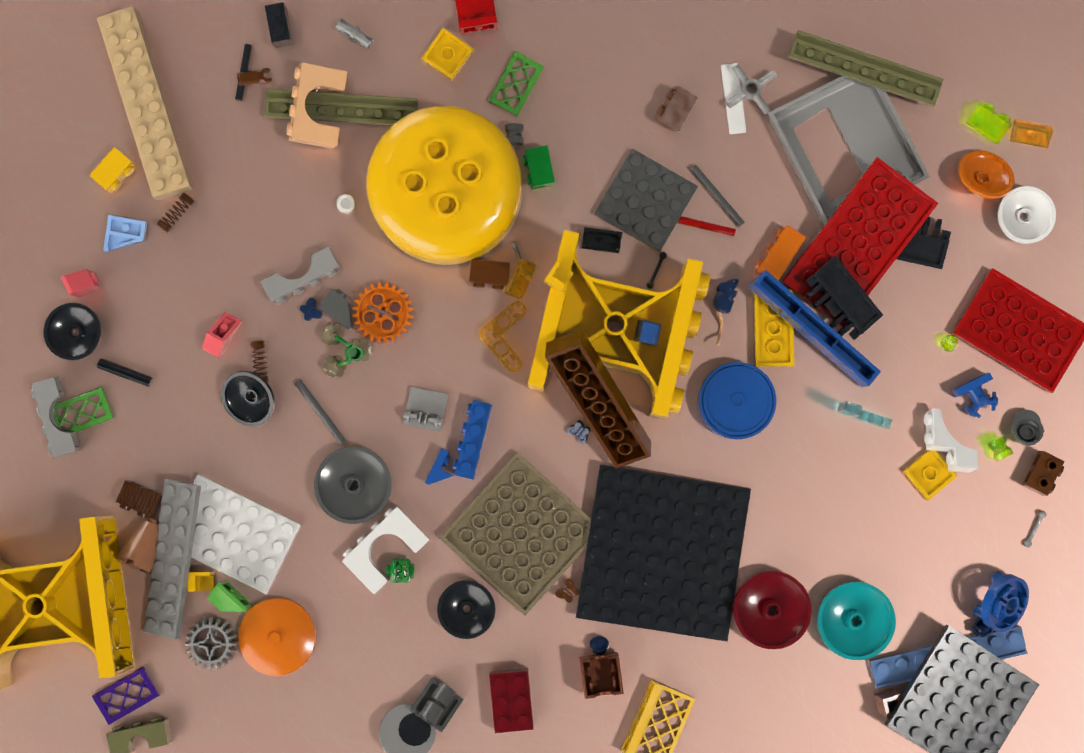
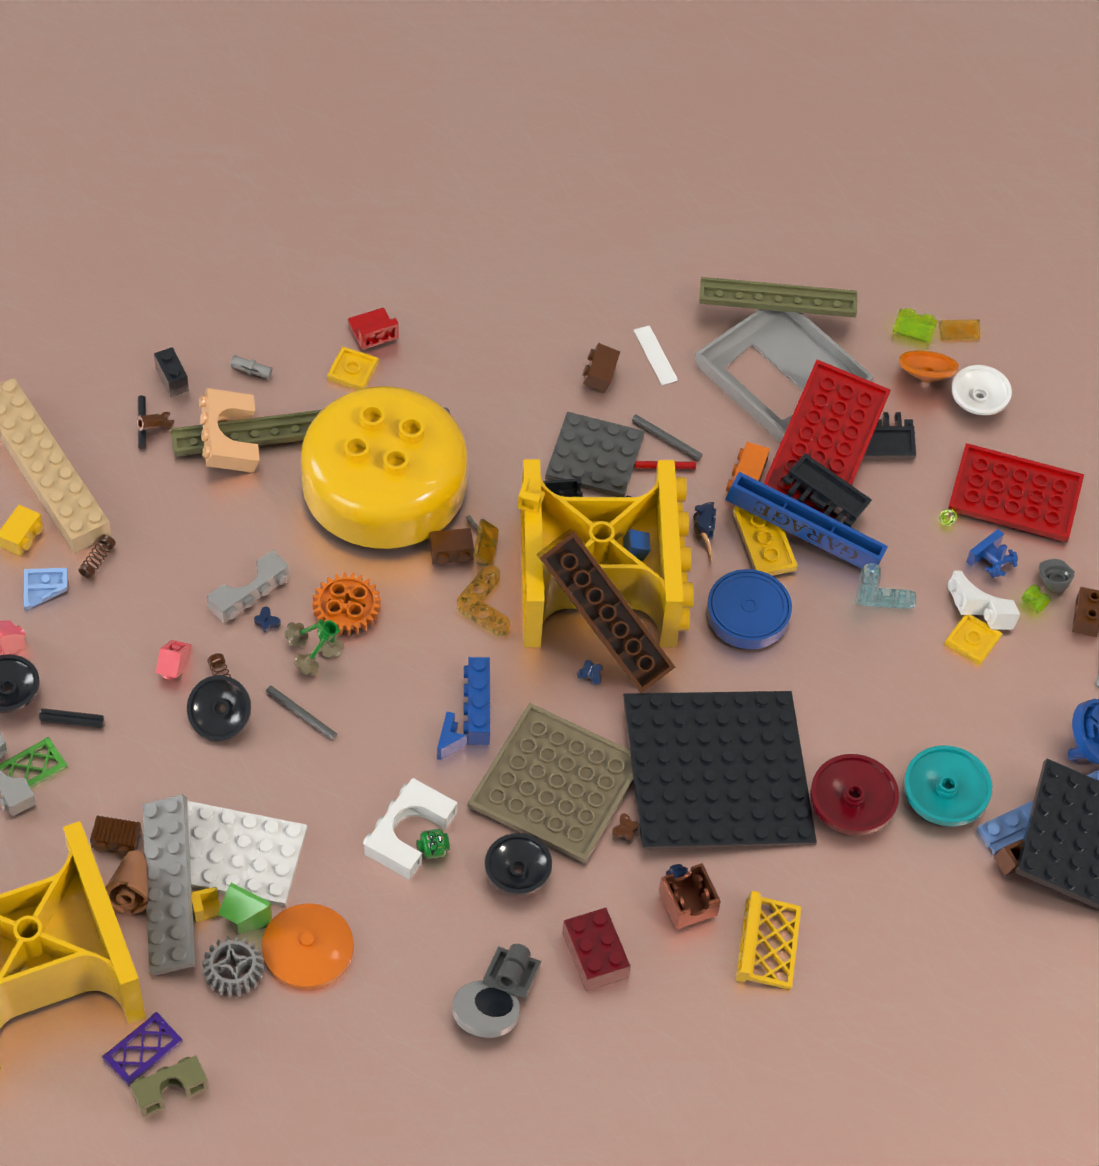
camera: 25 degrees left, 30 degrees down
dark grey dish [314,447,392,524] -> none
dark grey slope [318,289,353,331] -> none
white tile [337,194,356,214] -> none
light grey hinge [403,387,448,432] -> none
bright green window [488,51,544,117] -> none
green brick [522,145,555,190] -> none
light grey bar [726,64,777,115] -> none
dark blue plate [972,619,992,637] -> none

